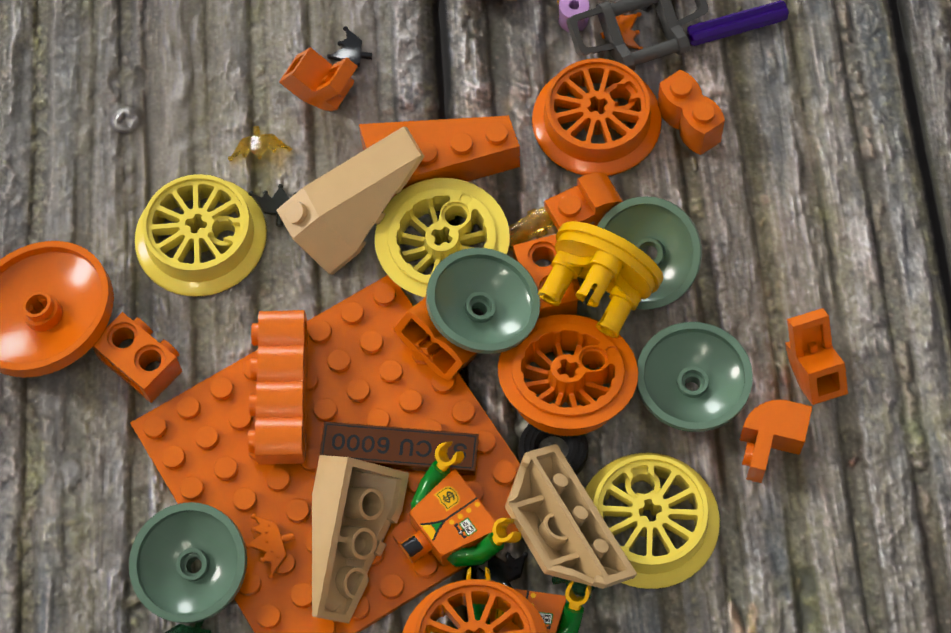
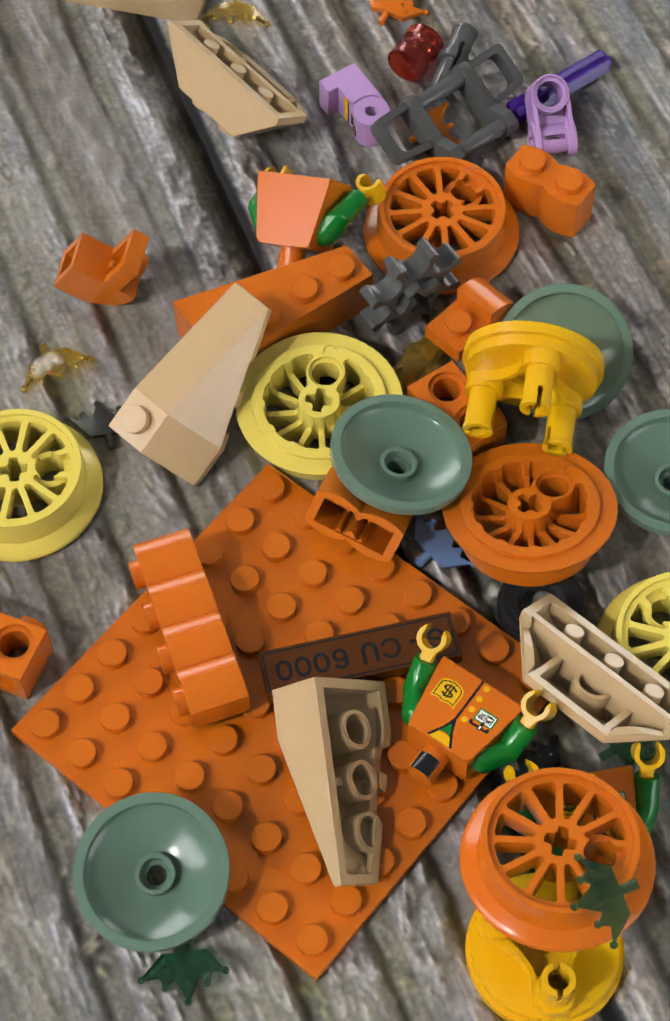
camera: 20 degrees left, 5 degrees down
orange piece [245,514,295,579] -> none
black piece [327,26,372,67] -> none
none -> orange torso [248,165,387,268]
none -> dark grey gear [360,238,462,335]
none -> medium blue piece [413,515,475,569]
none -> lavender piece [524,74,578,156]

